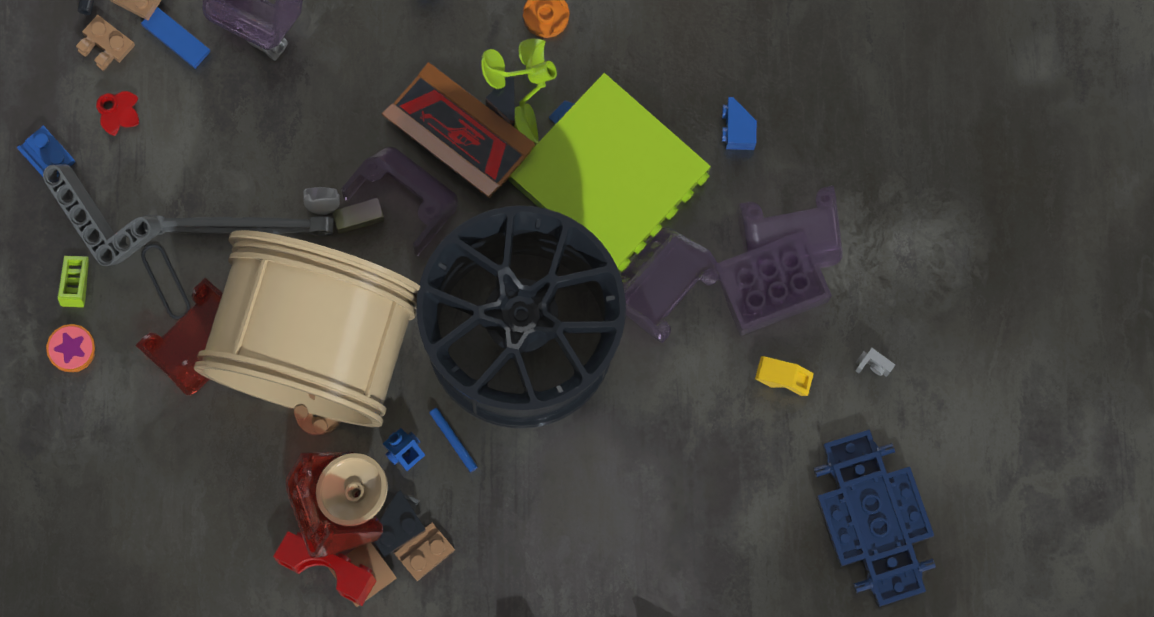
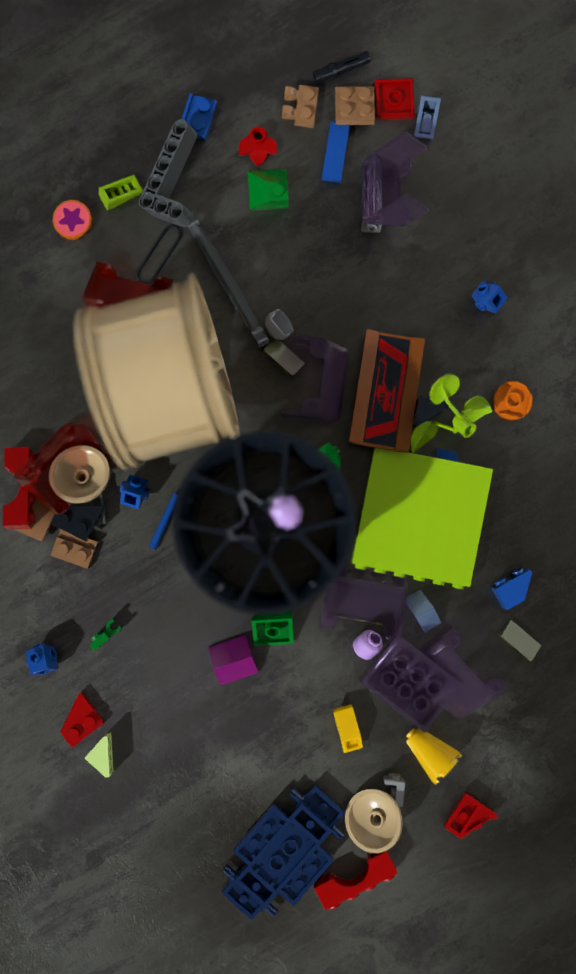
camera: 65 degrees right, 10 degrees up
none -> green plate [89,618,122,651]
none -> magenta slope [208,635,259,685]
none -> green slope [248,169,289,210]
none -> green slope [251,610,294,646]
none -> lavender head [270,494,303,529]
none -> red arch [314,850,398,911]
none -> tan dish [345,789,402,853]
none -> lavender head [353,630,383,660]
none -> sand blue slope [403,589,441,633]
none -> yellow cone [406,727,462,784]
none -> red wing [443,792,499,839]
none -> olive slope [498,619,541,661]

